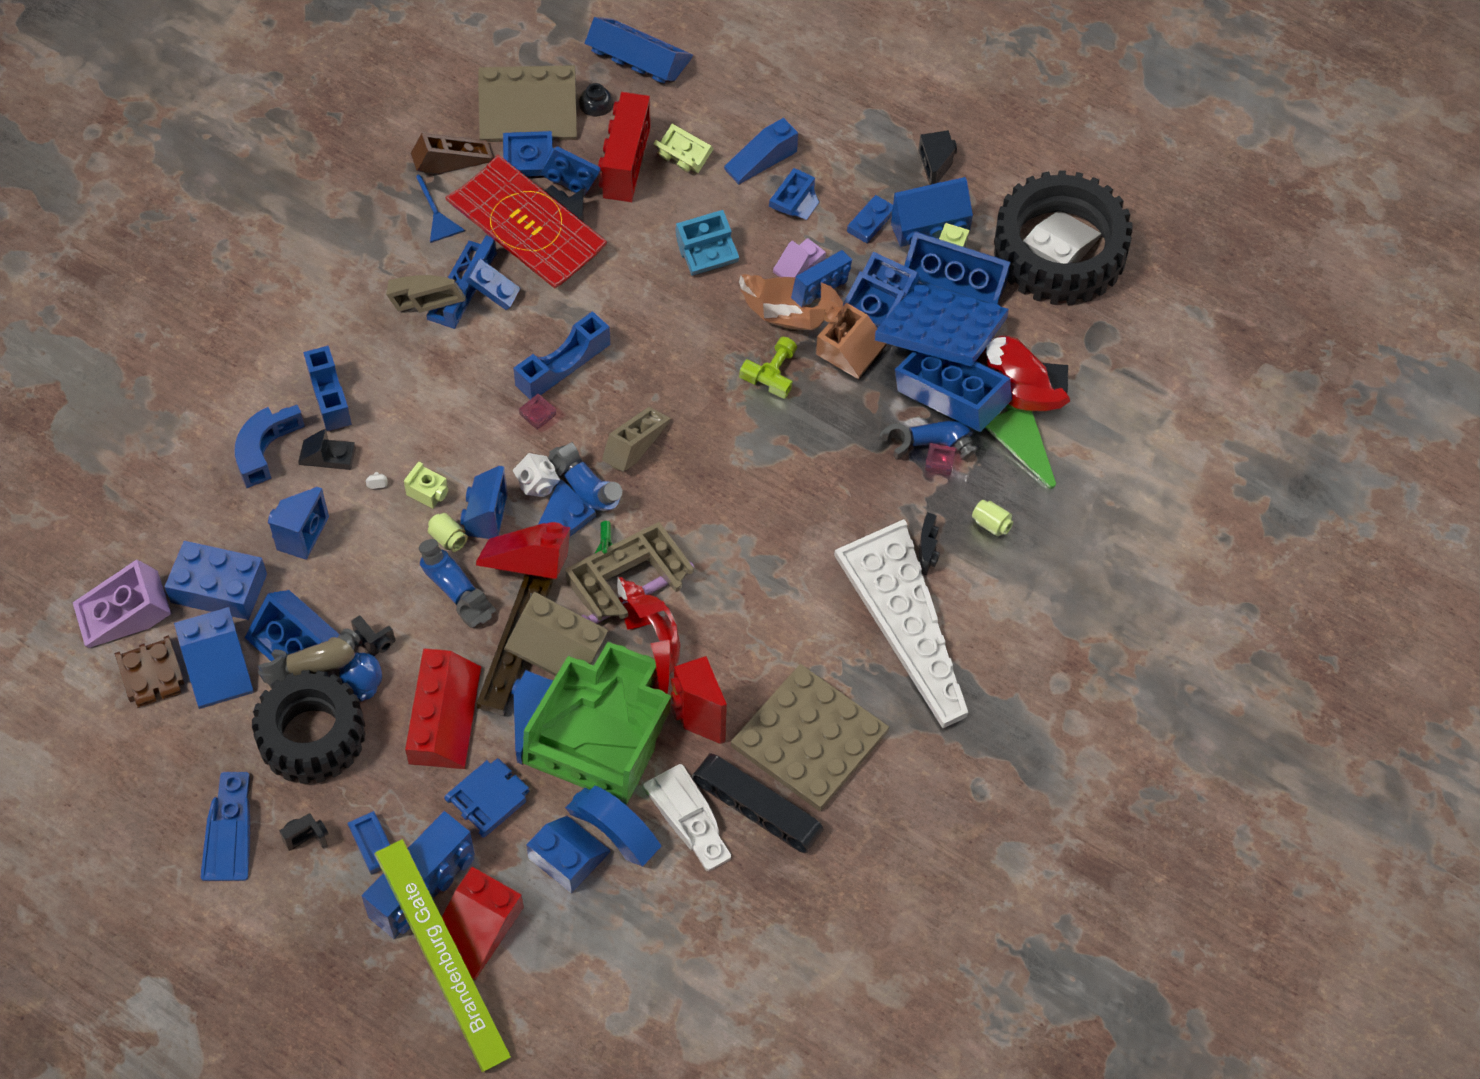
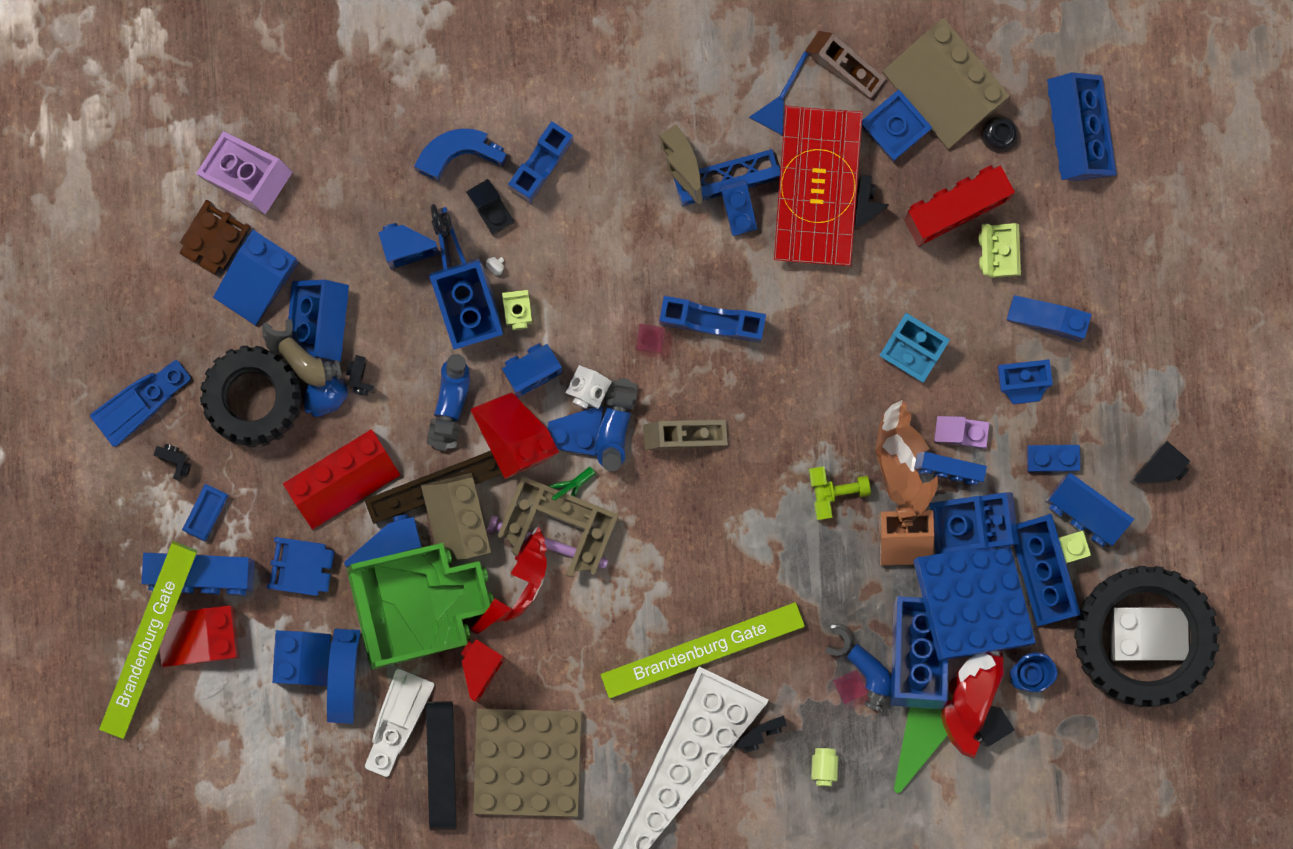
camera: 50 degrees right, 25 degrees up
blue brick [164,541,267,620] -> none
yellowish green brick [428,513,468,552] -> none
blue bracket [540,147,601,196] -> none
none -> blue slope [429,204,503,350]
none -> lime tile [600,602,805,699]
none -> blue hair [1010,651,1058,692]

